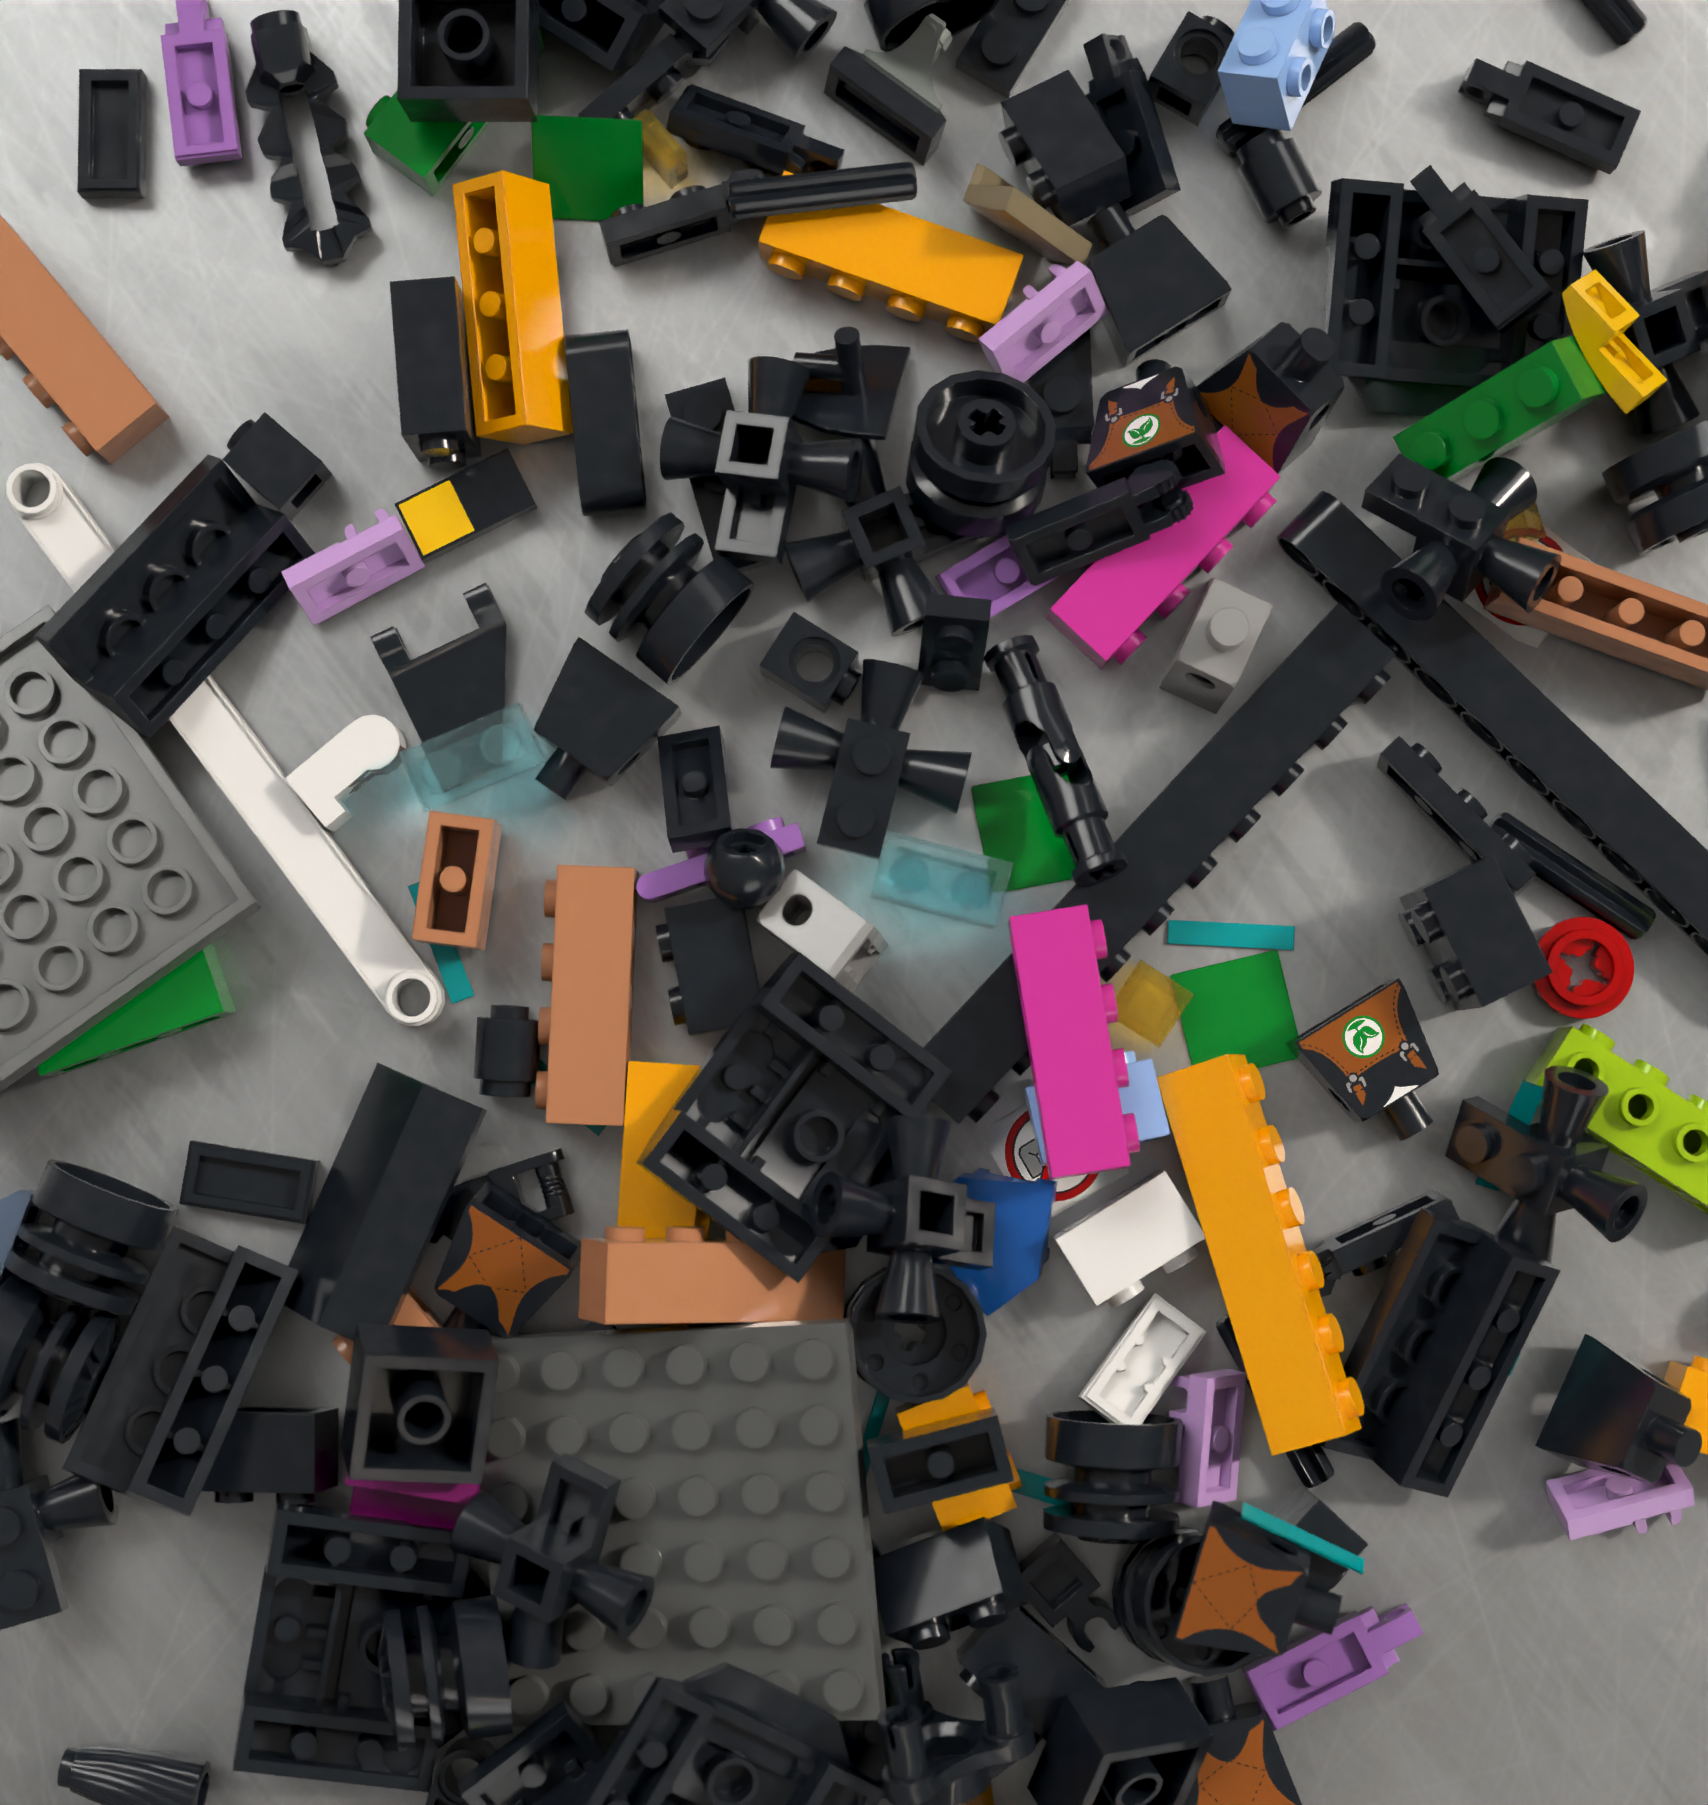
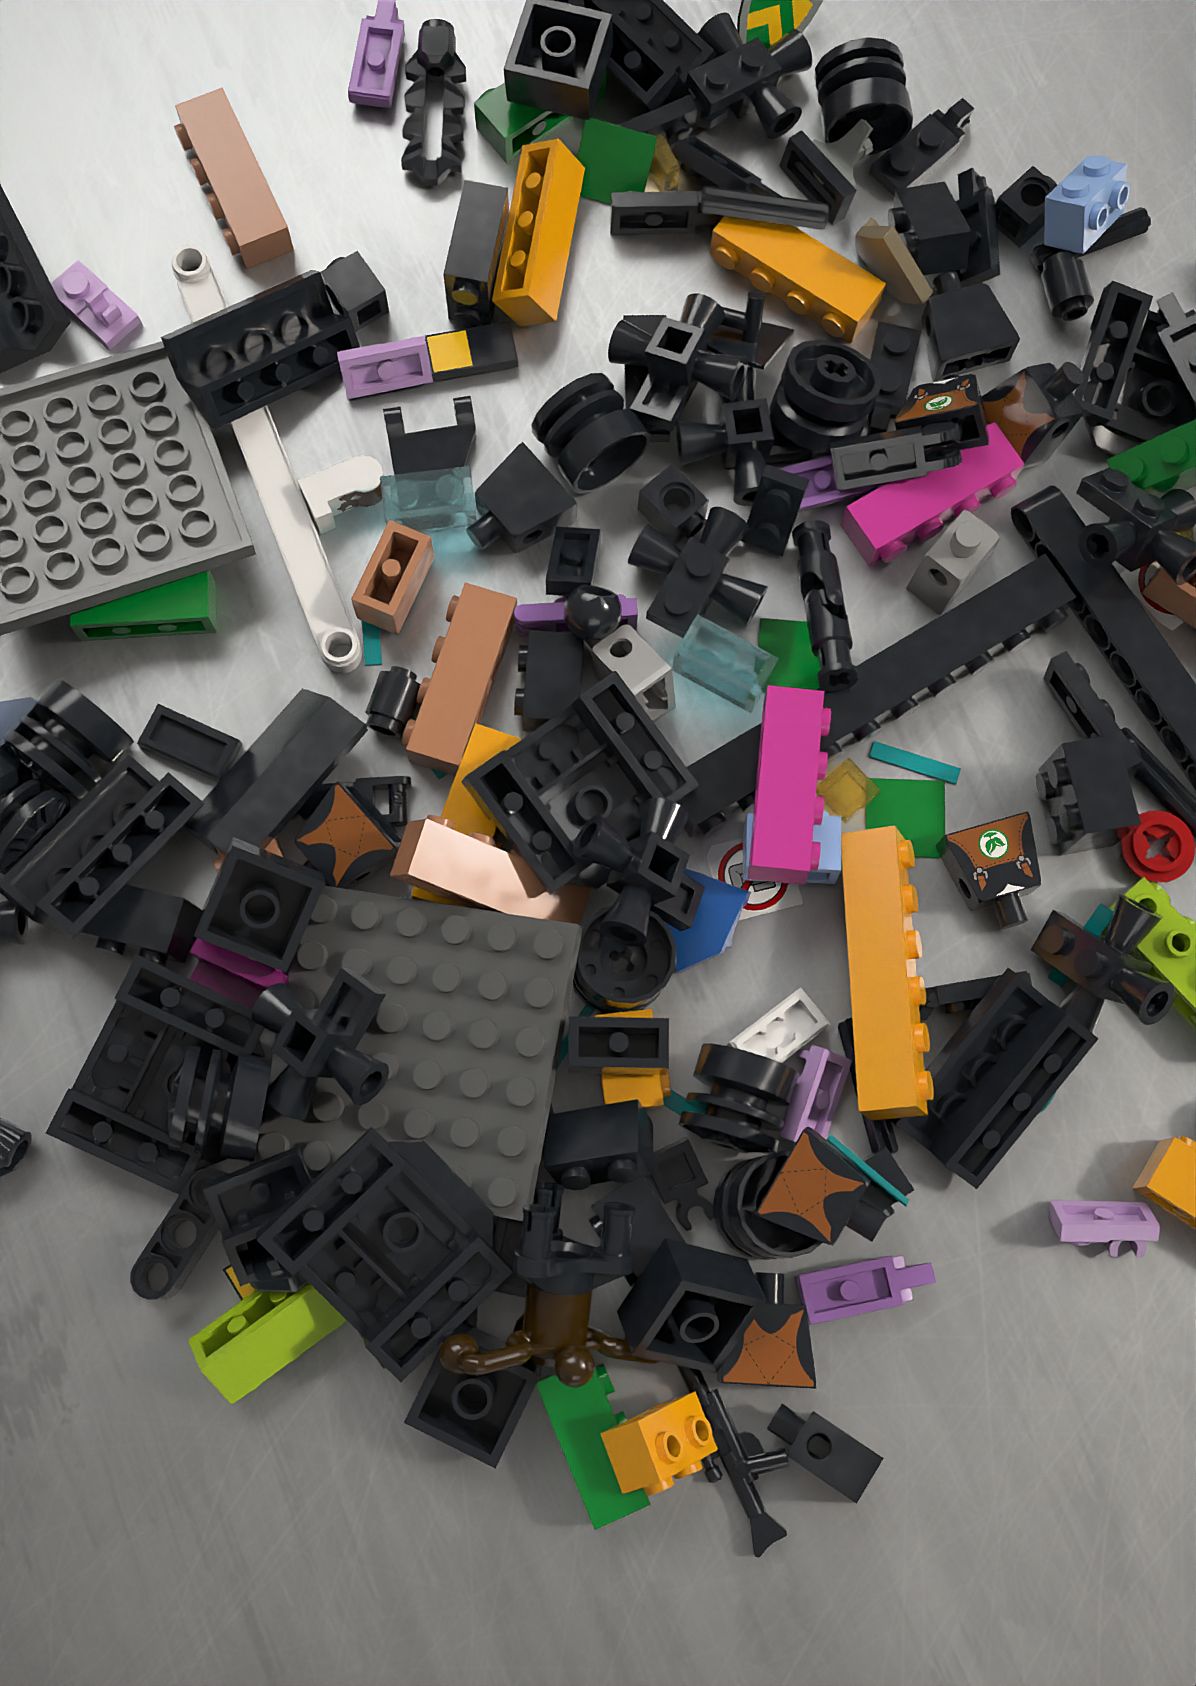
camera: 15 degrees right, 10 degrees down
black tile [77,69,147,199] -> none
black beam [565,329,647,516] -> none
lavender plate [978,260,1109,383] -> none
white brick [1051,1169,1205,1308] -> none
black torso [1535,1334,1702,1484] -> none

